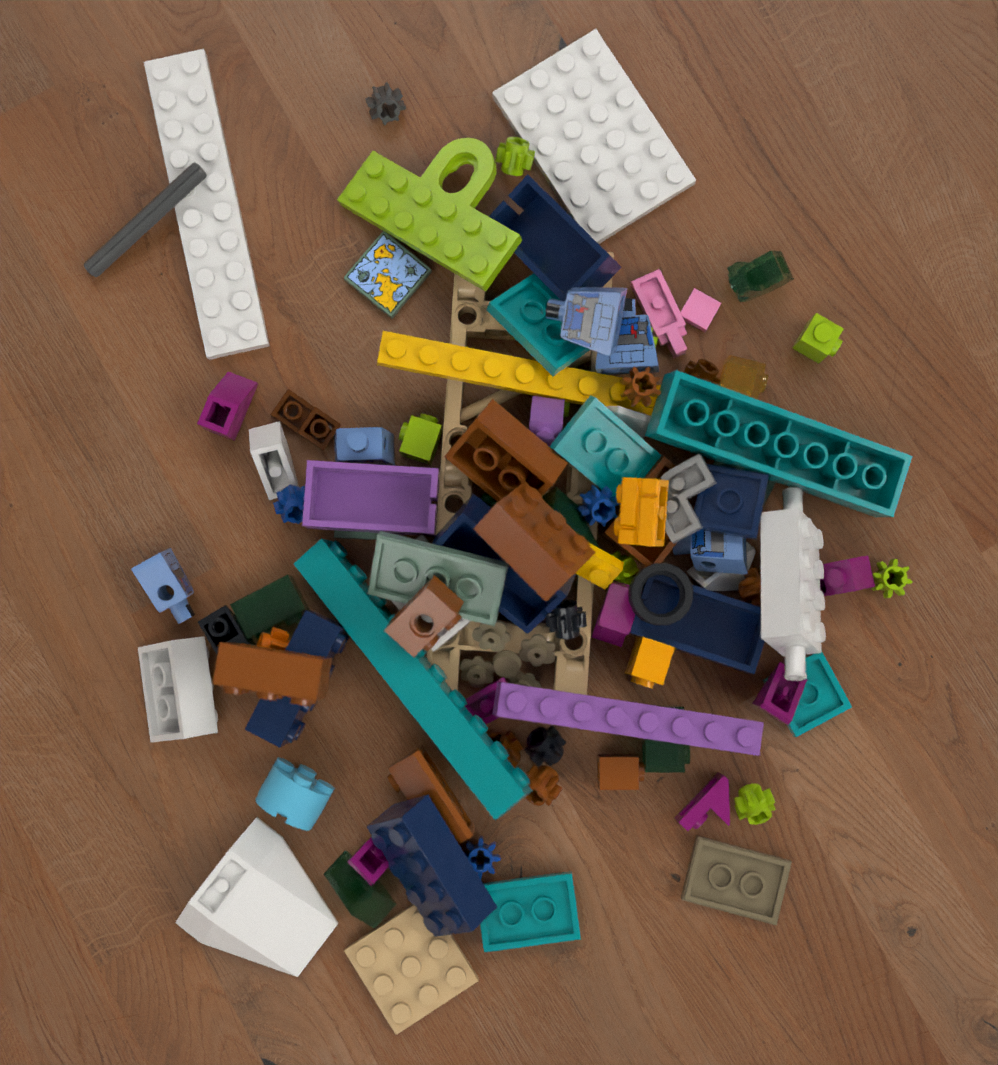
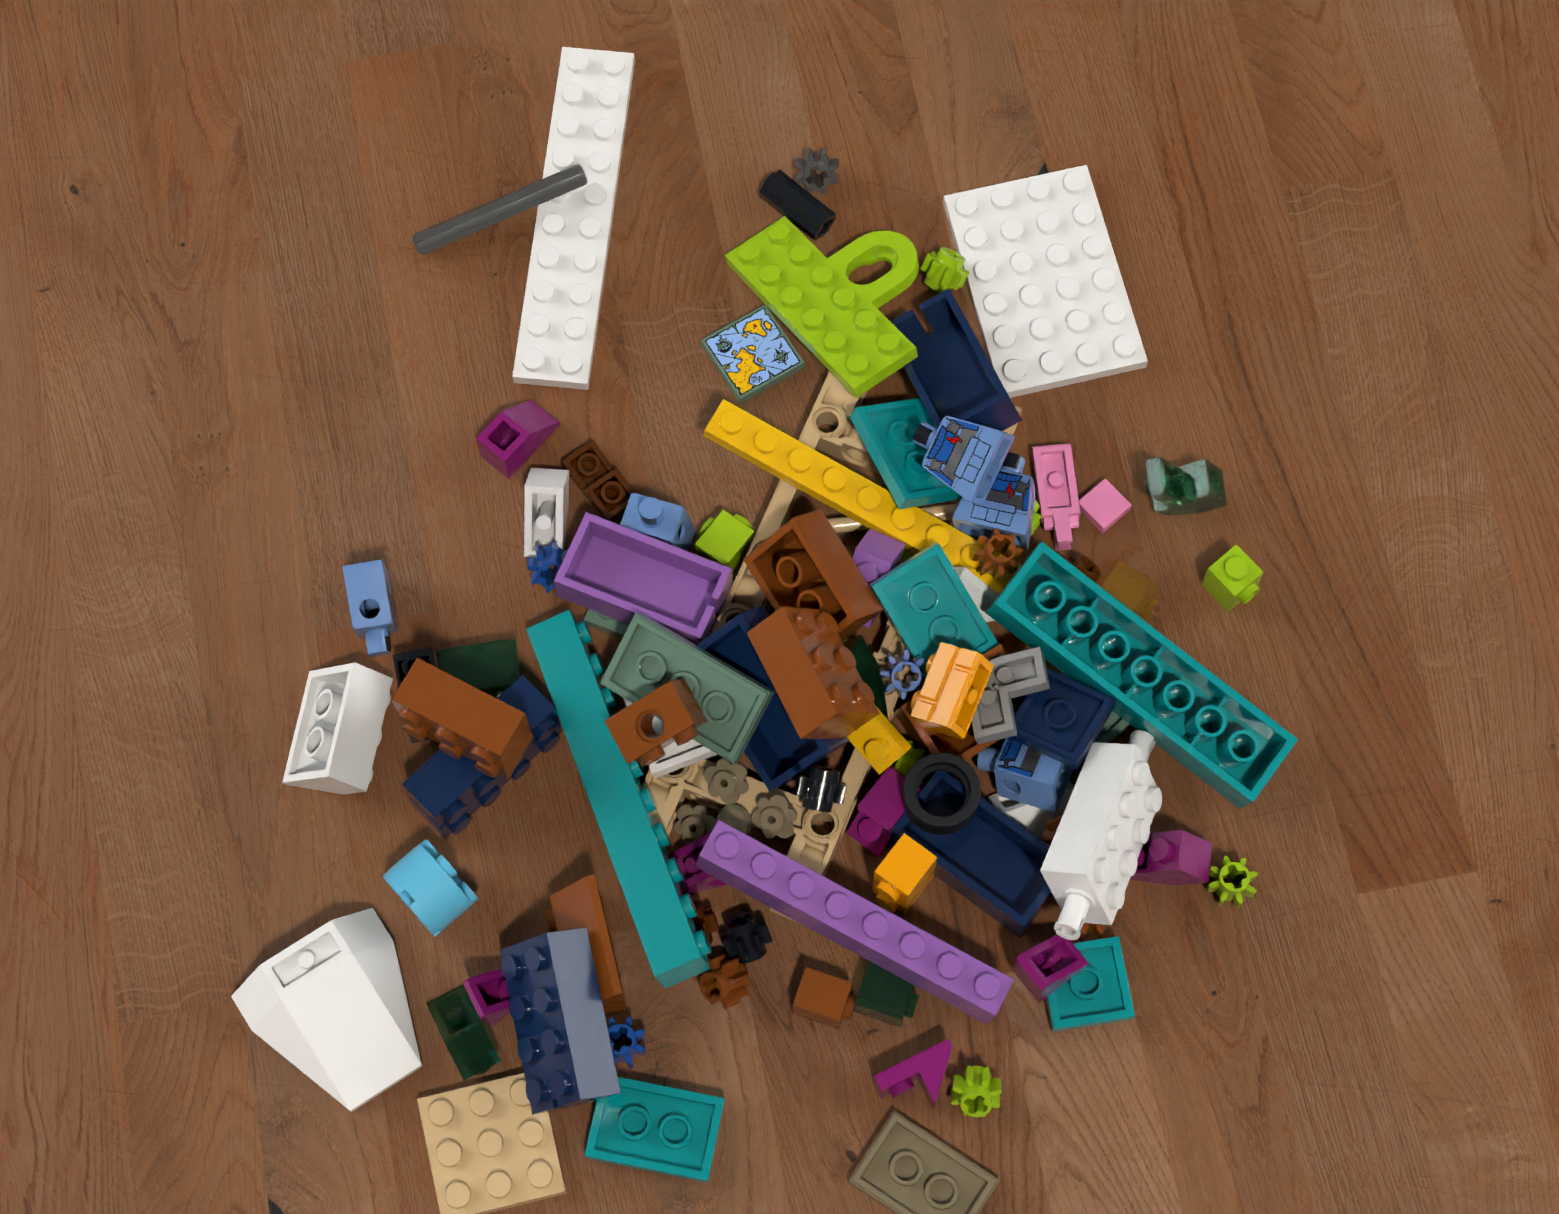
camera: 20 degrees right, 15 degrees down
none -> black axle [759,170,836,241]

